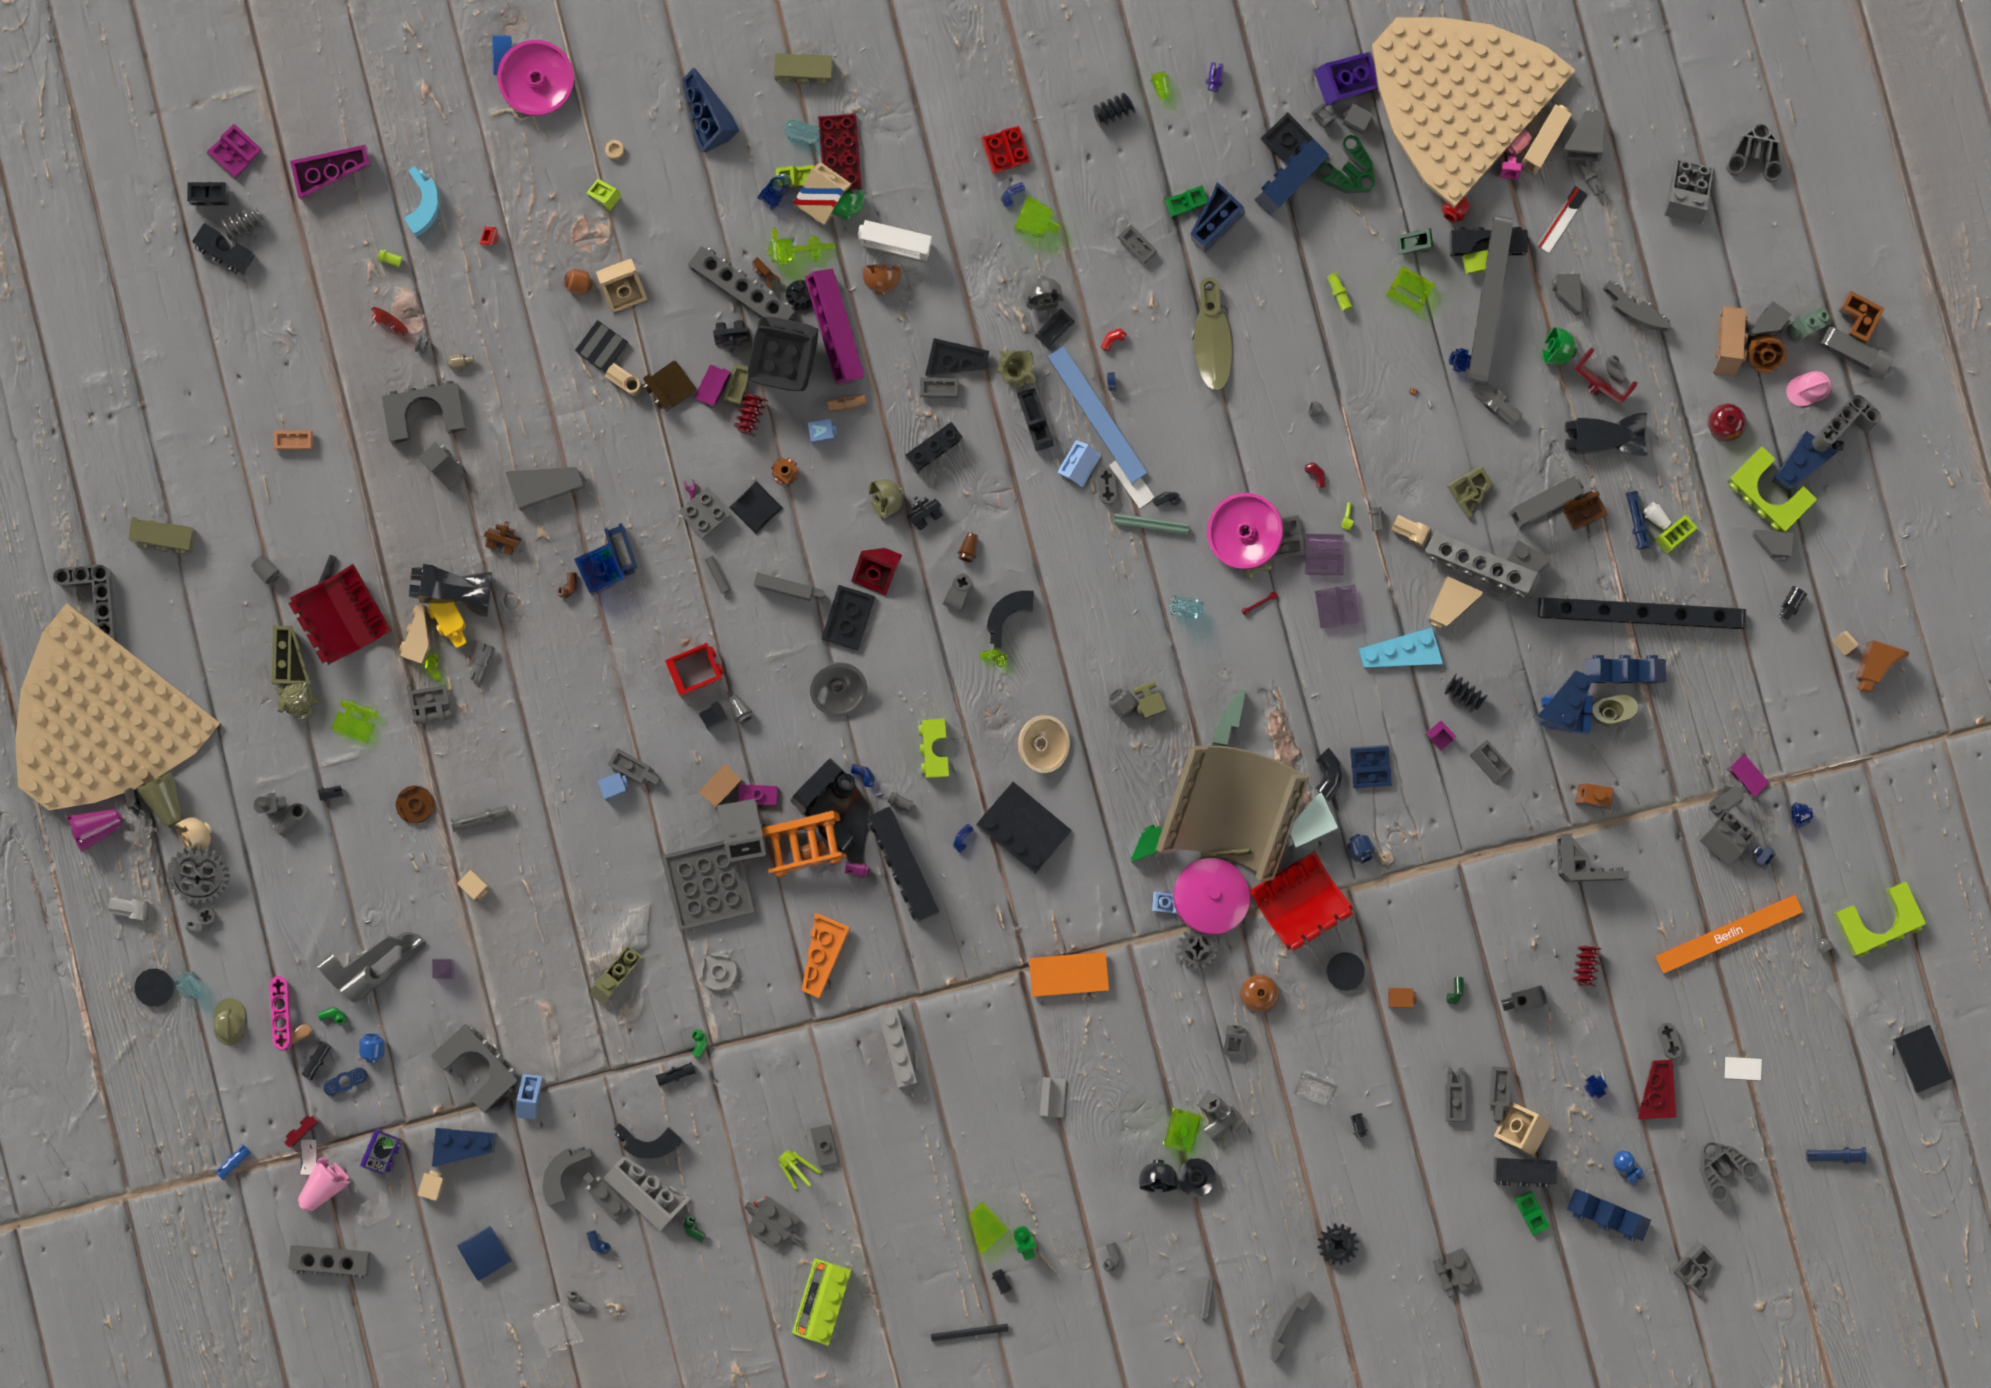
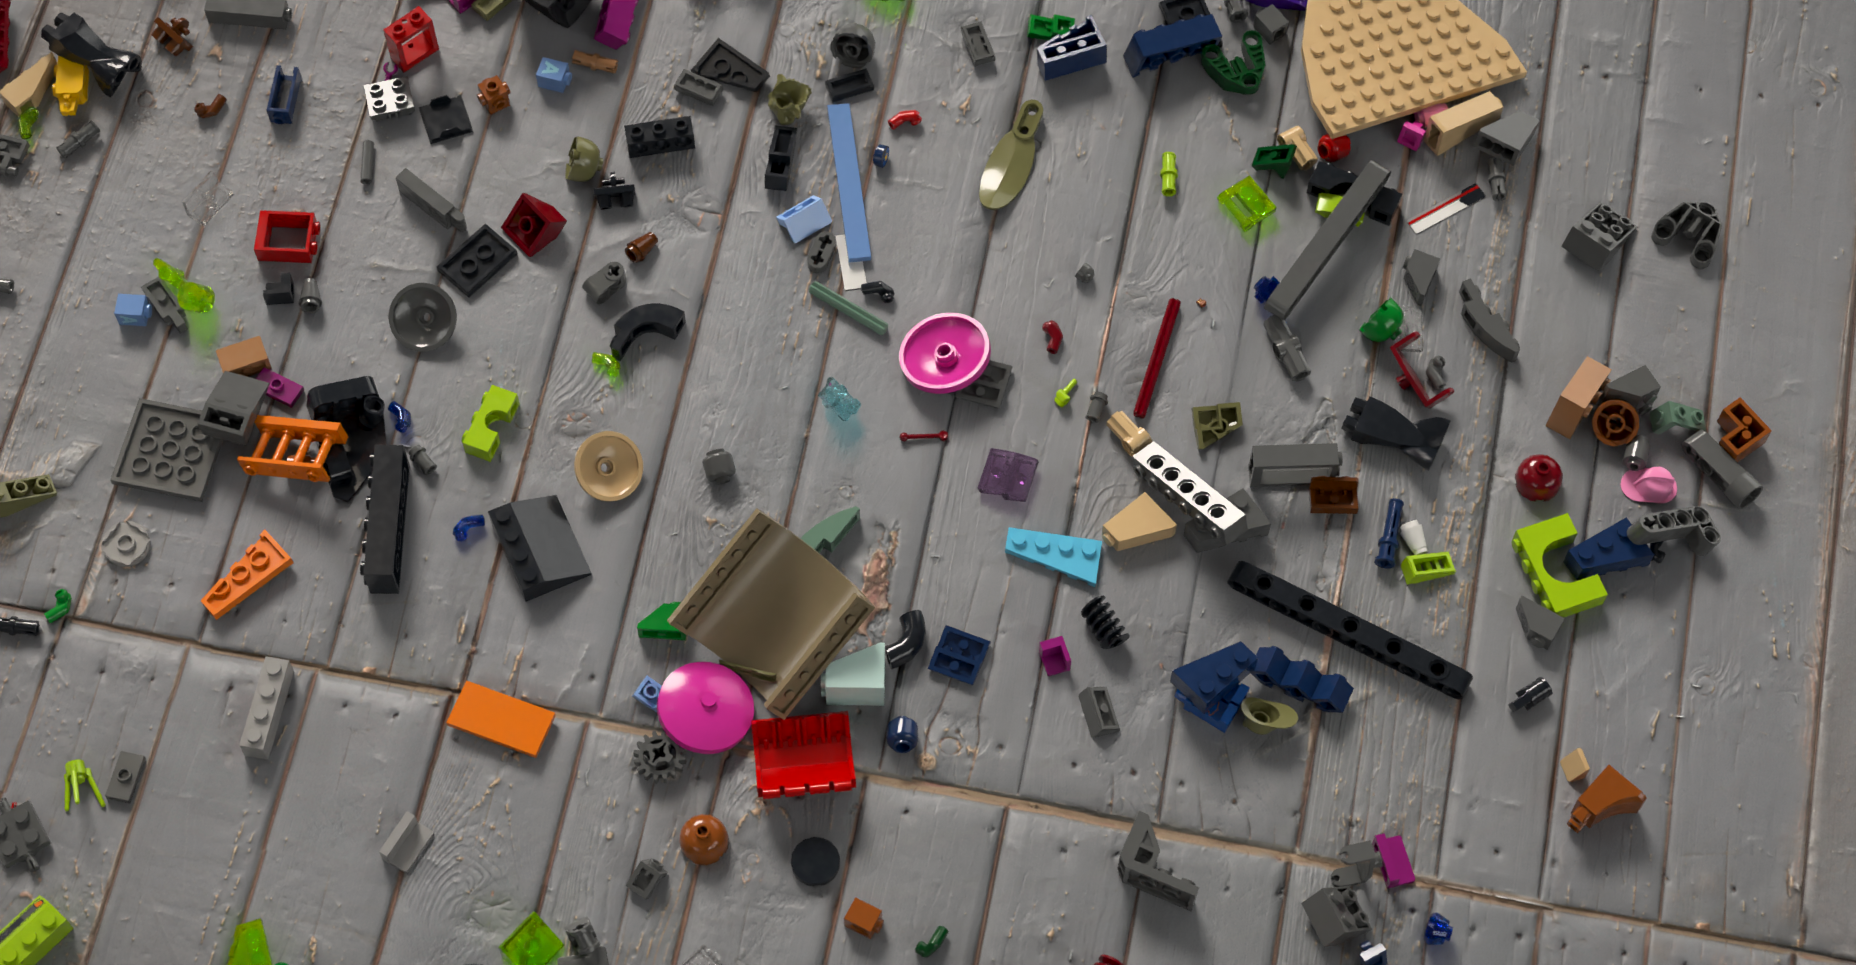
camera: 30 degrees right, 20 degrees down
clear blue slope [574,543,625,596] -> none
dark red piece [734,394,768,437] -> none
magenta pin [844,862,869,878] -> none
olive brick [1133,680,1167,719] -> none
olive arm [1244,561,1272,580] -> none
clear purple slope [1305,534,1344,575] -> none
dark orange torso [1575,783,1614,810] -> none
none -> clear neon green piece [153,258,215,313]
none -> red window [383,6,439,73]
none -> dark red axle [1133,298,1181,419]
none -> tan piece [1277,126,1318,171]
none -> dark grey brick [1623,435,1650,471]

